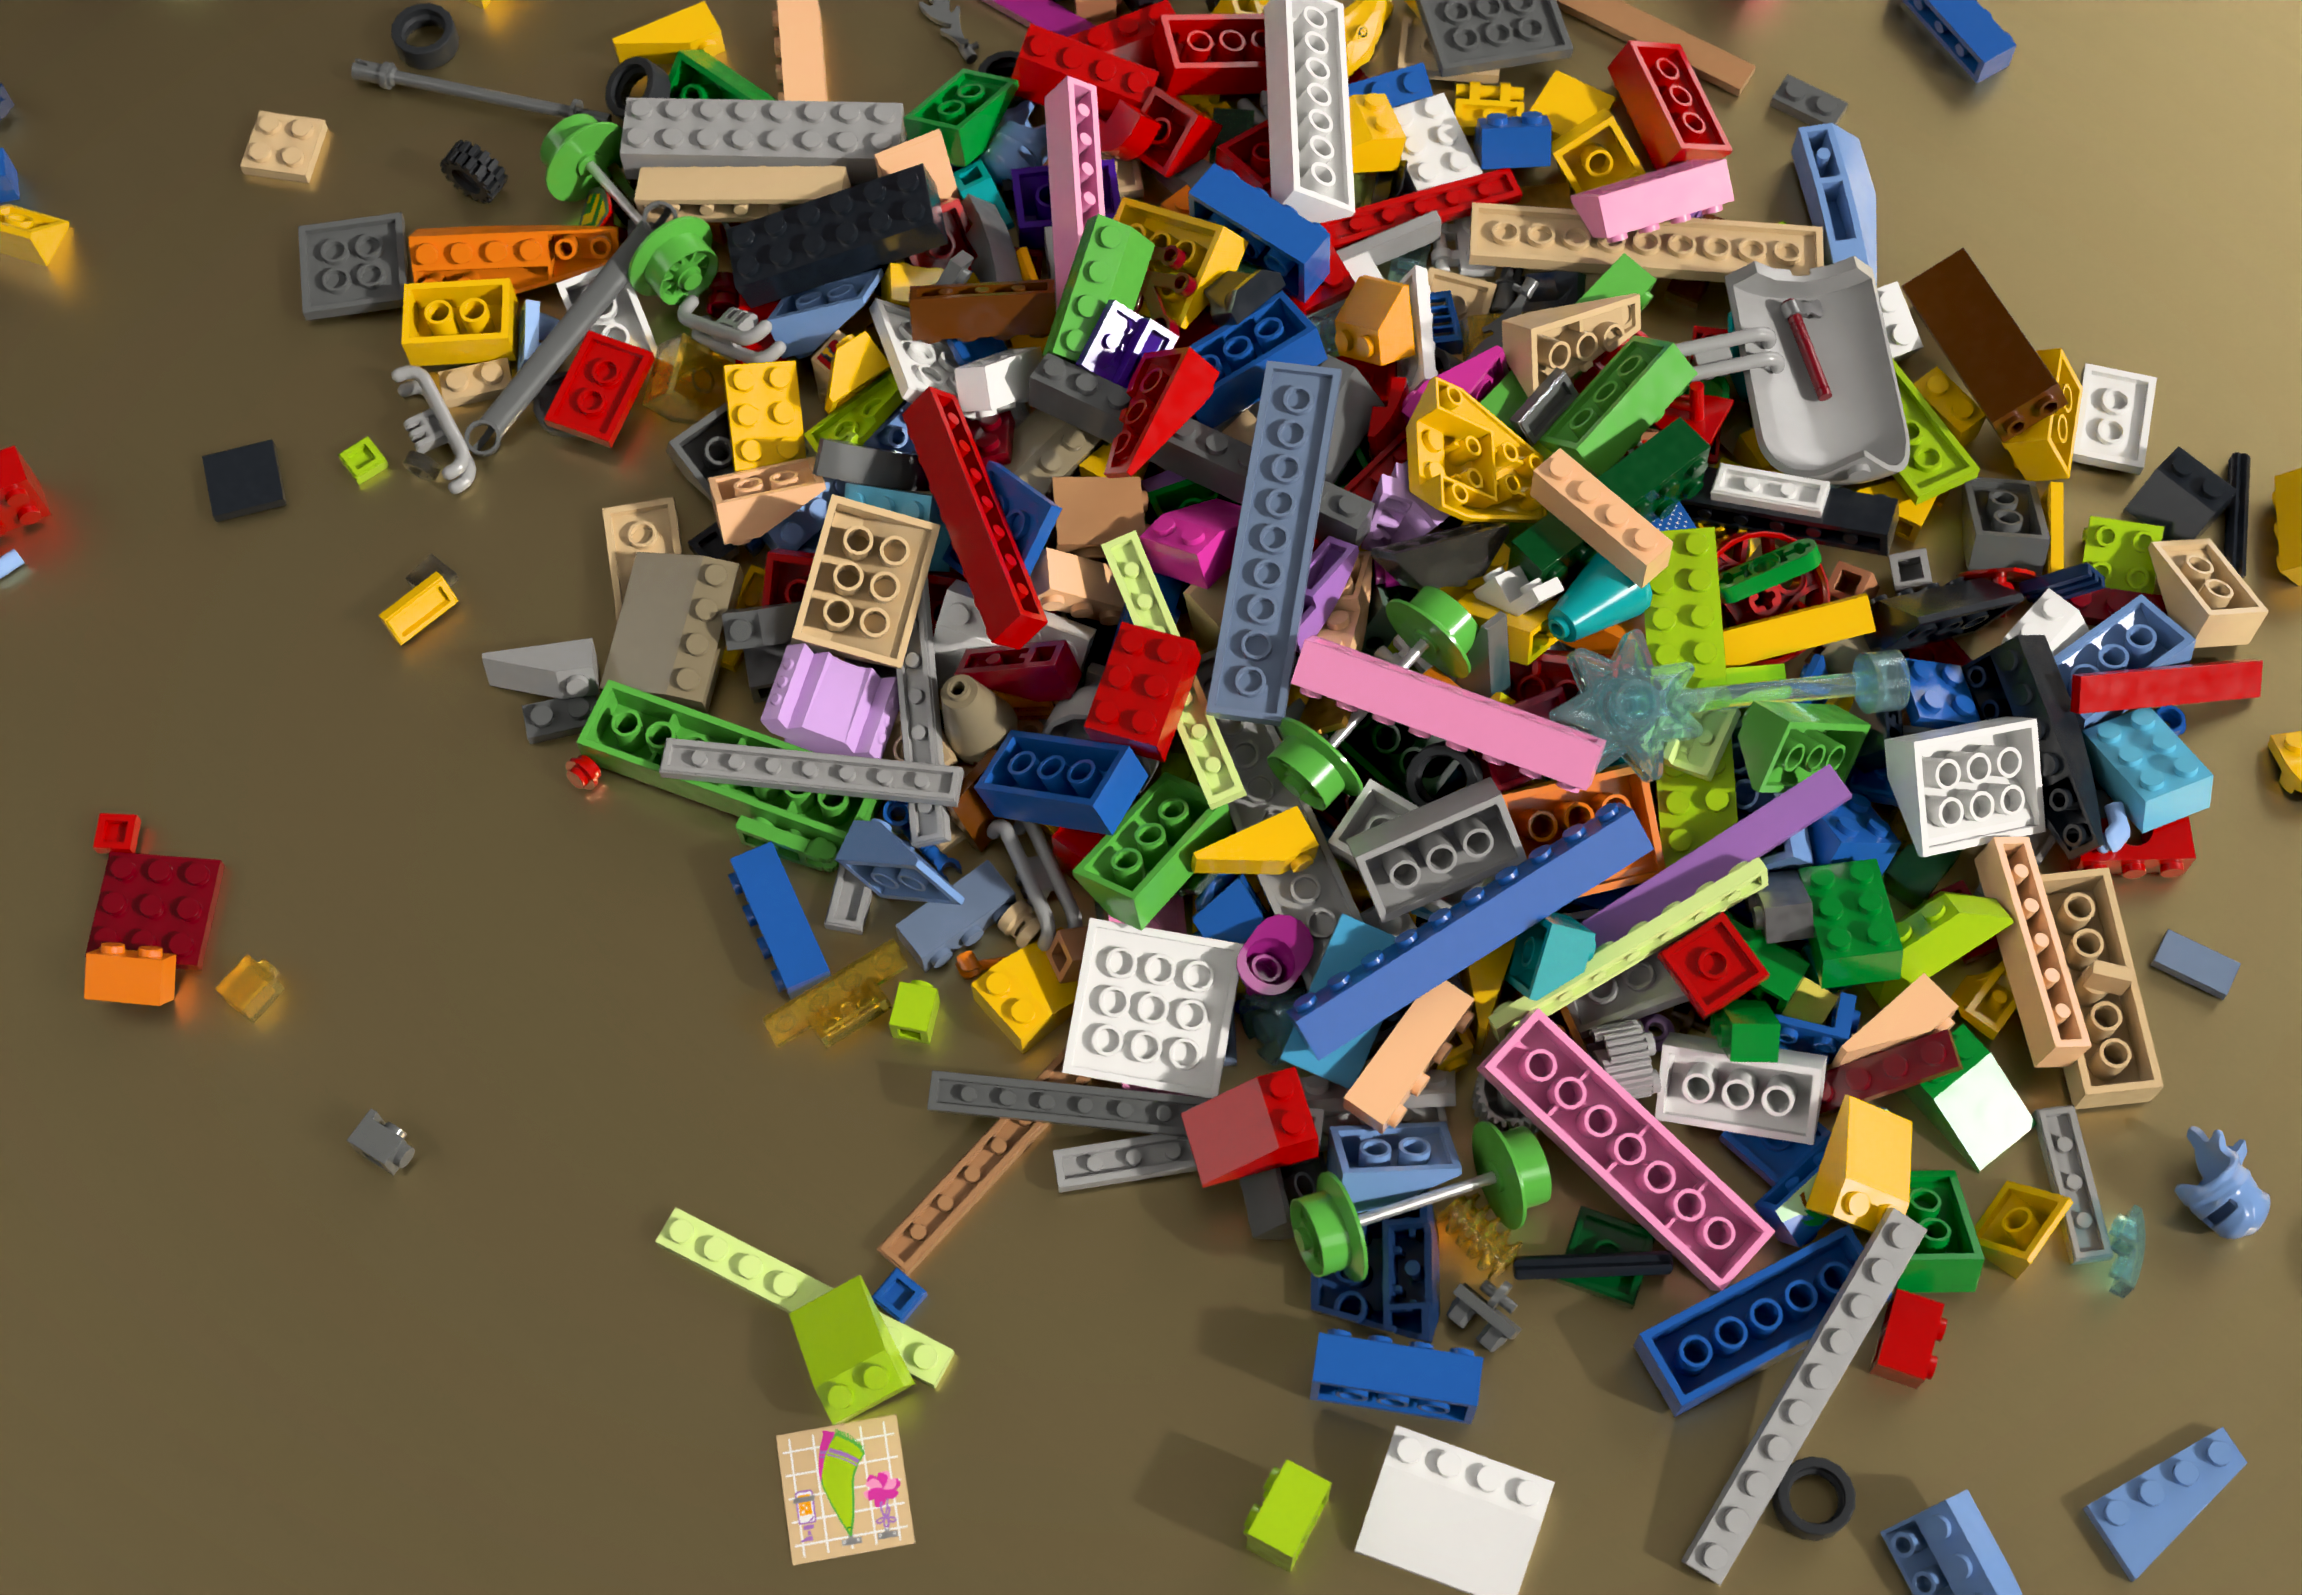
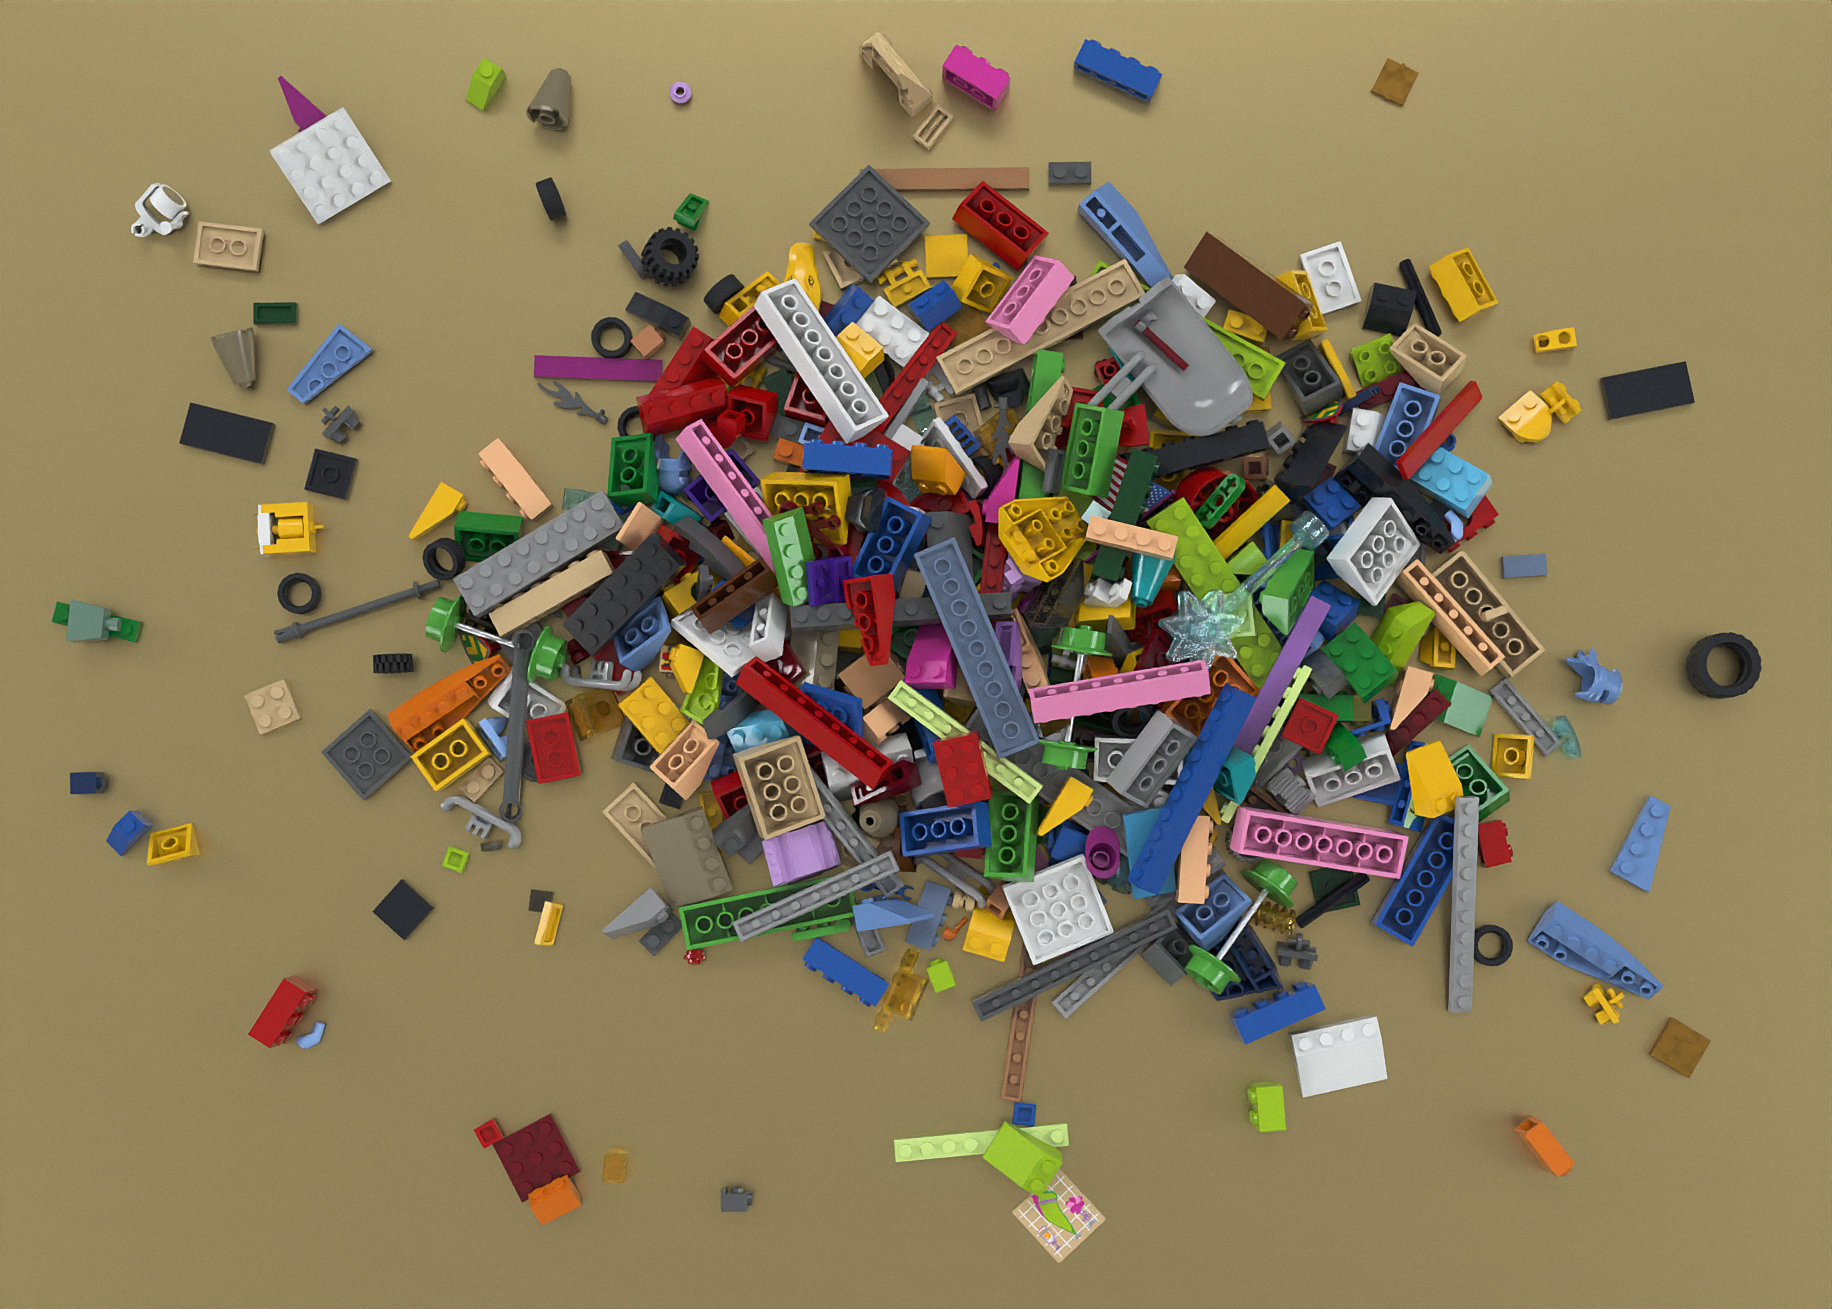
camera: 30 degrees left, 20 degrees up
red slope [1181,1066,1319,1188] -> none
white tile [1710,463,1830,518] -> none

